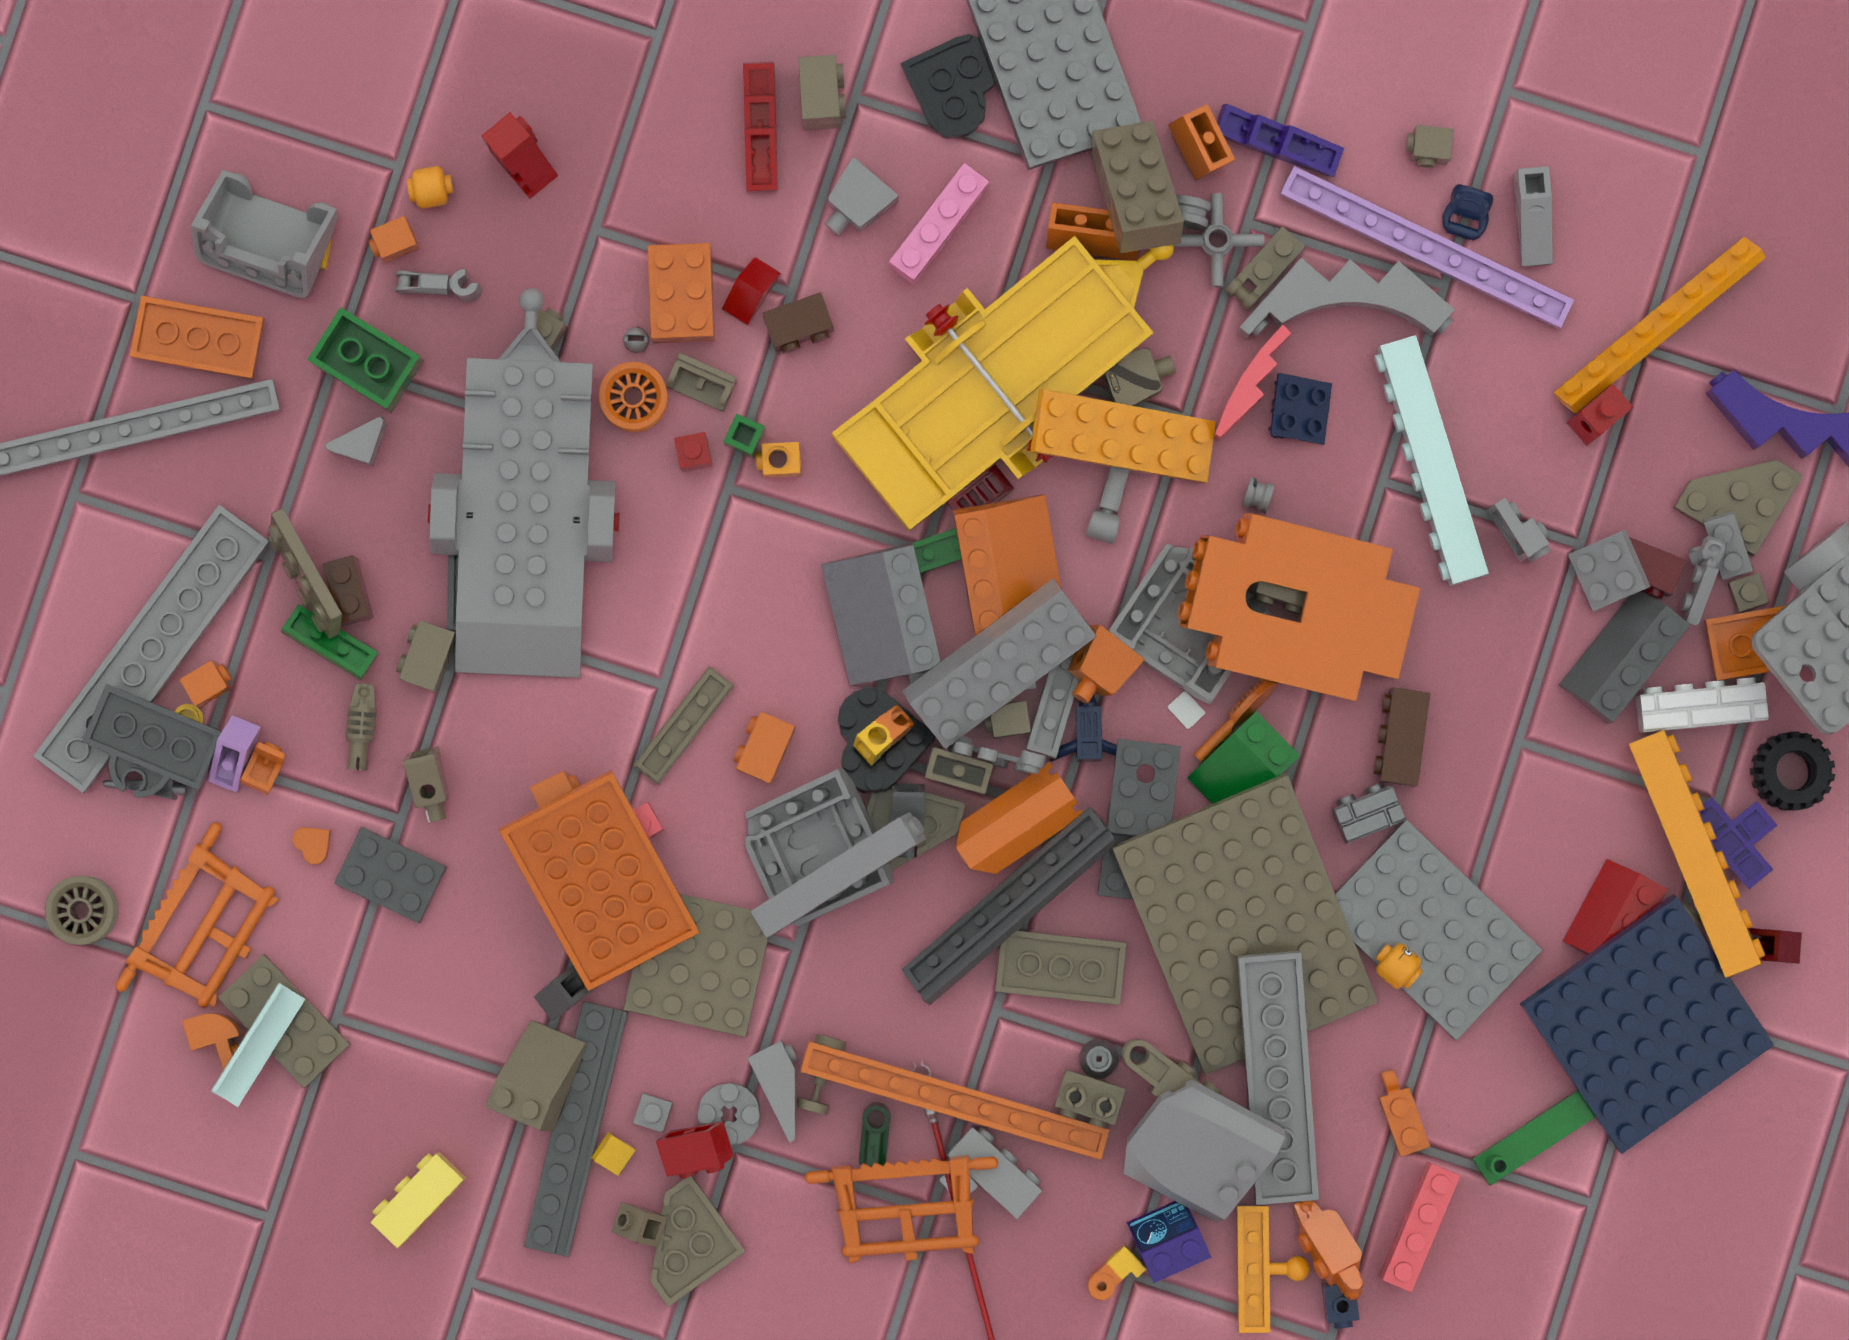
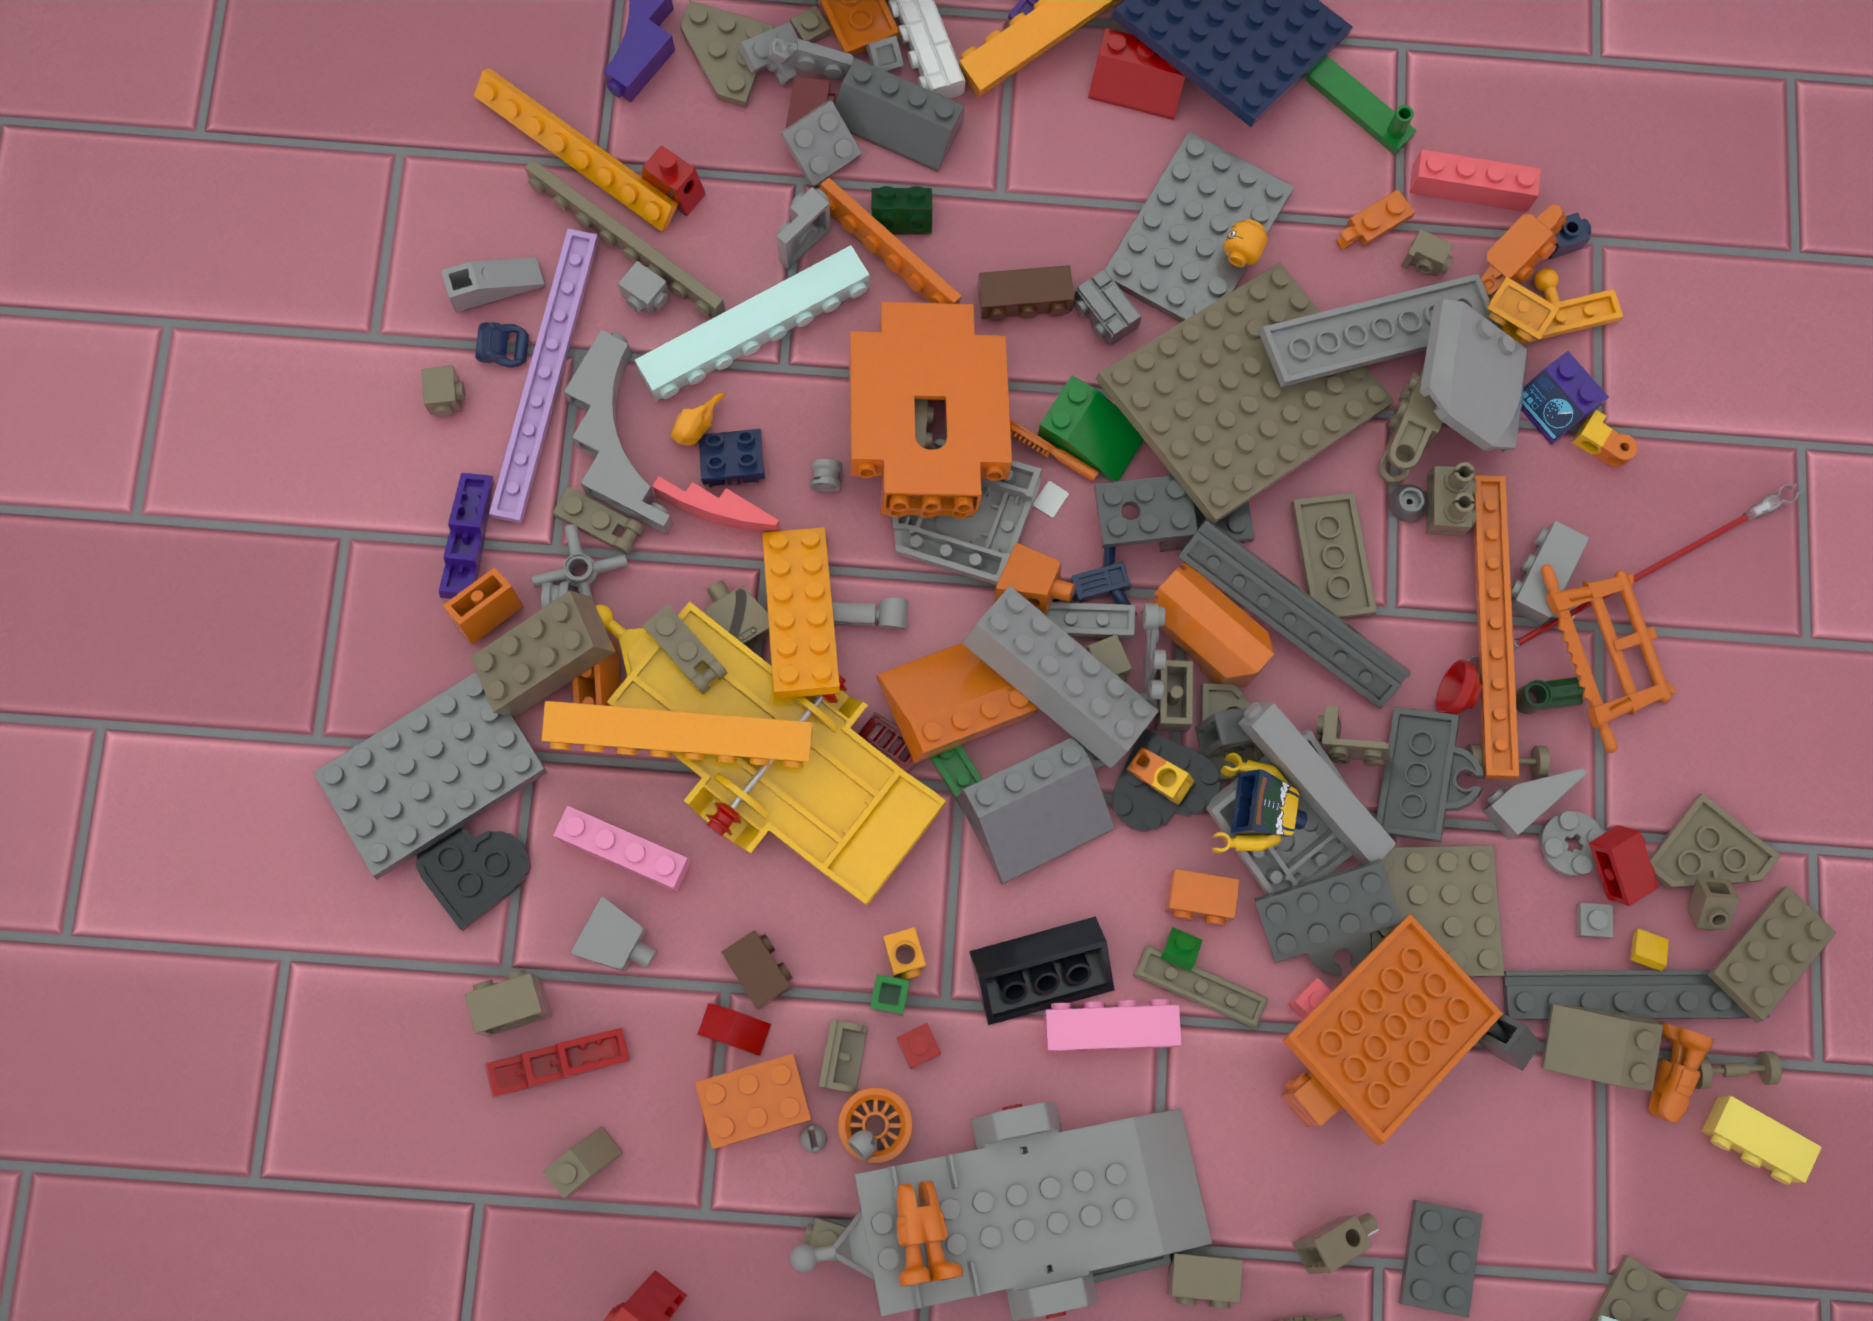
camera: 110 degrees left, 10 degrees down
none -> dark tan plate [525,159,725,317]
none -> light orange brick [541,701,813,768]
none -> dark tan slope [543,1127,623,1199]
none -> light grey brick [618,261,670,316]
none -> dark tan plate [642,604,727,694]
none -> light orange piece [670,393,725,446]
none -> orange plate [820,178,962,304]
none -> light grey hinge [847,1130,877,1161]
none -> light grey plate [866,35,904,71]
none -> dark green bracket [871,186,933,234]
none -> orange piece [896,1180,964,1287]
none -> black slope [969,916,1115,1025]
none -> bright pink brick [1044,999,1182,1052]
none -> green plate [1161,927,1203,971]
none -> torso [1211,753,1307,854]
none -> dark grey plate [1254,859,1401,975]
none -> dark tan bracket [1317,706,1391,767]
none -> dark grey plate [1376,707,1484,843]
none -> dark tan brick [1401,229,1453,276]
none -> red piece [1436,659,1483,715]
none -> light orange bracket [1485,277,1560,343]
none -> orange piece [1648,1022,1714,1123]
none -> dark tan wheel [1695,1051,1782,1089]
none -> dark tan plate [1707,886,1836,1023]

